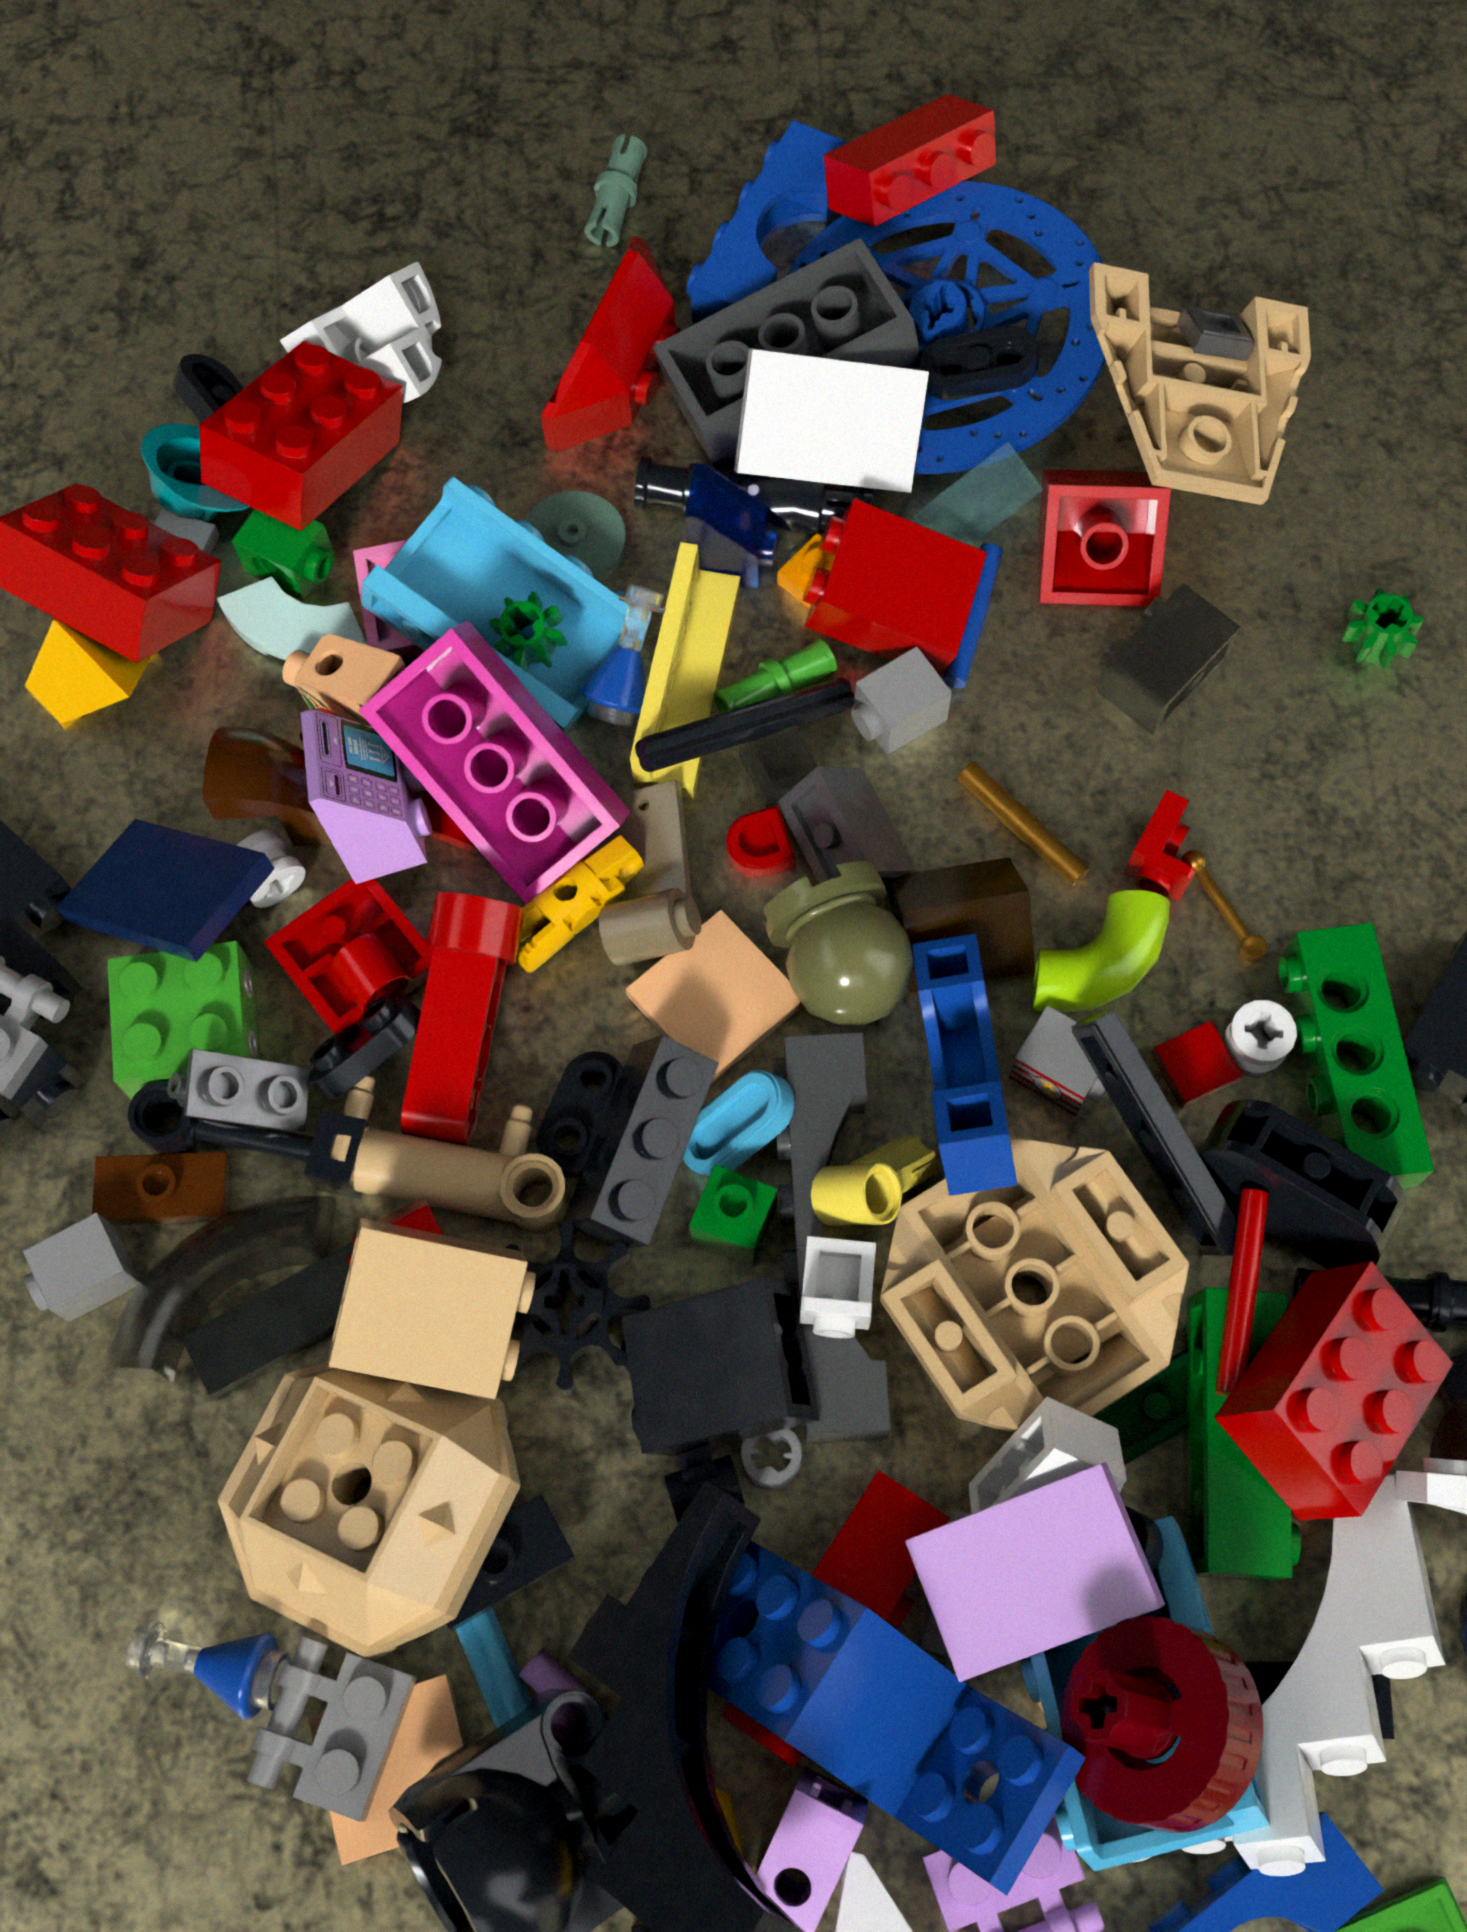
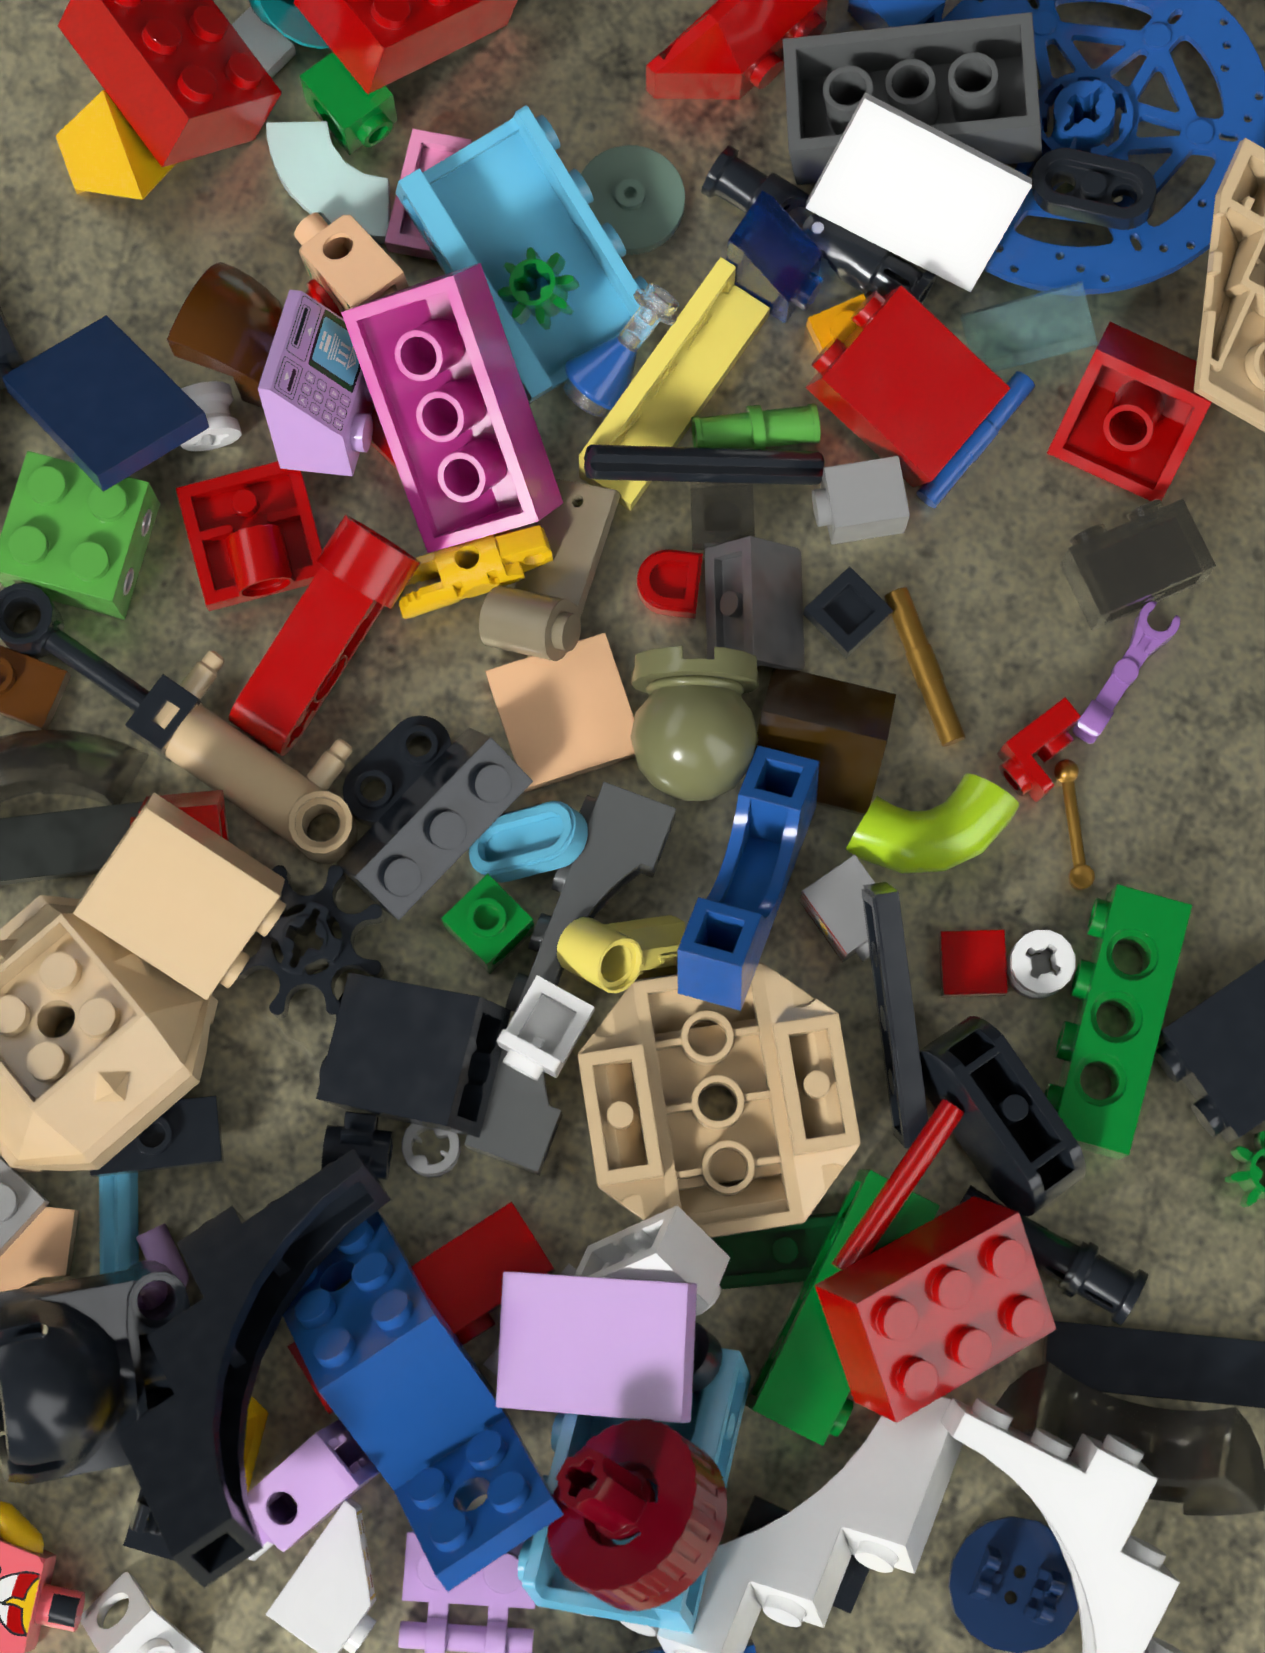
camera: 20 degrees right, 10 degrees up
flat silver hinge [167,1049,310,1133] -> none
black plate [309,995,421,1099] -> none
none -> black plate [803,566,893,658]
none -> medium lavender piece [1072,601,1180,744]

